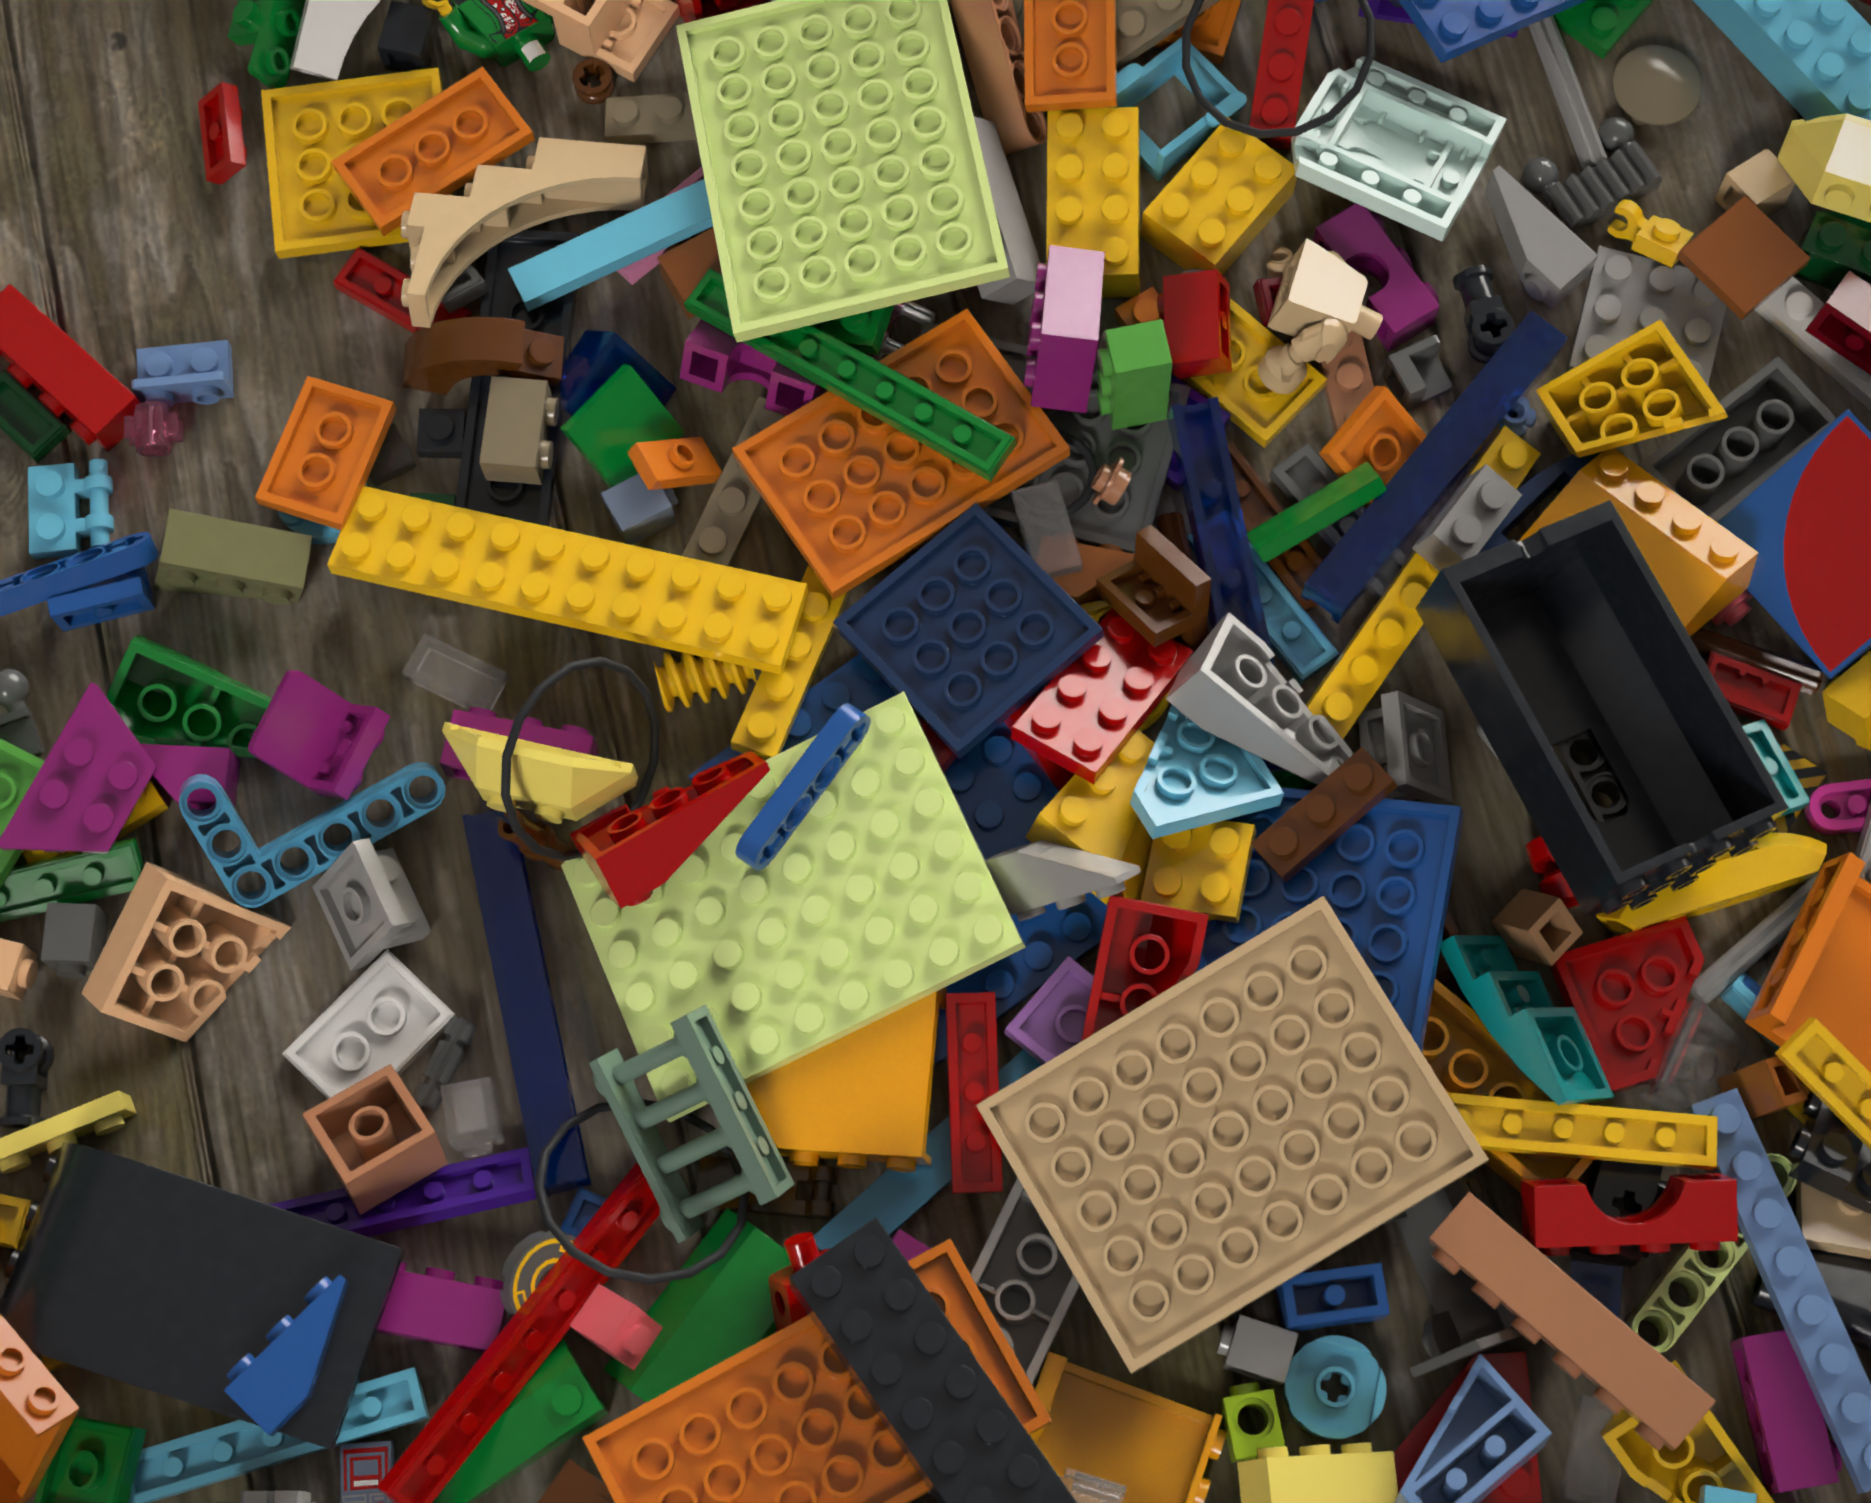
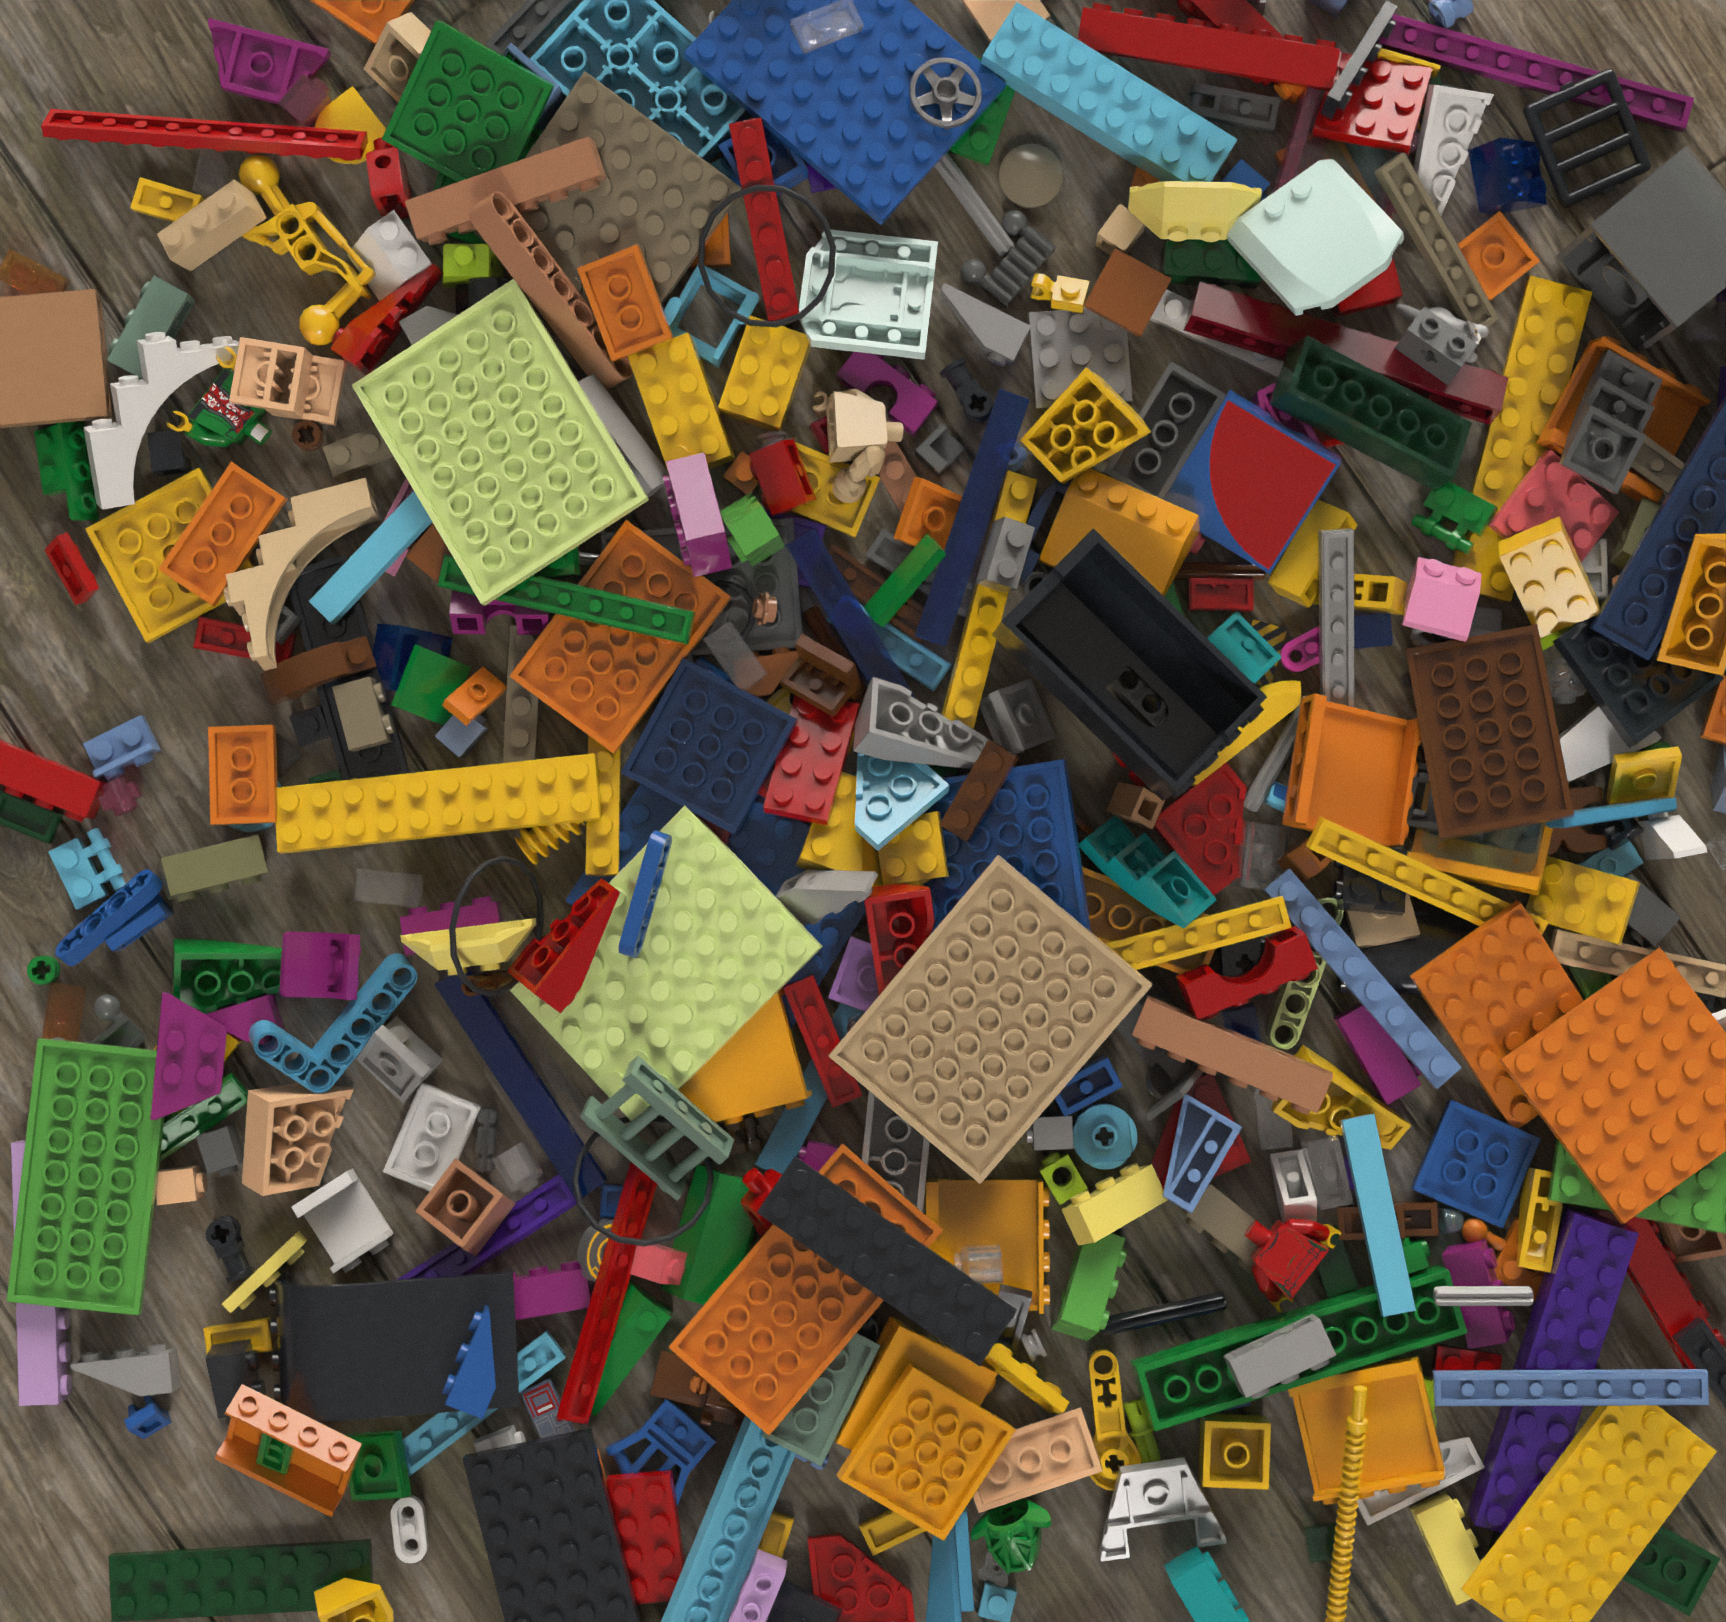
camera: 20 degrees left, 15 degrees up
none -> white panel [291,1168,394,1273]

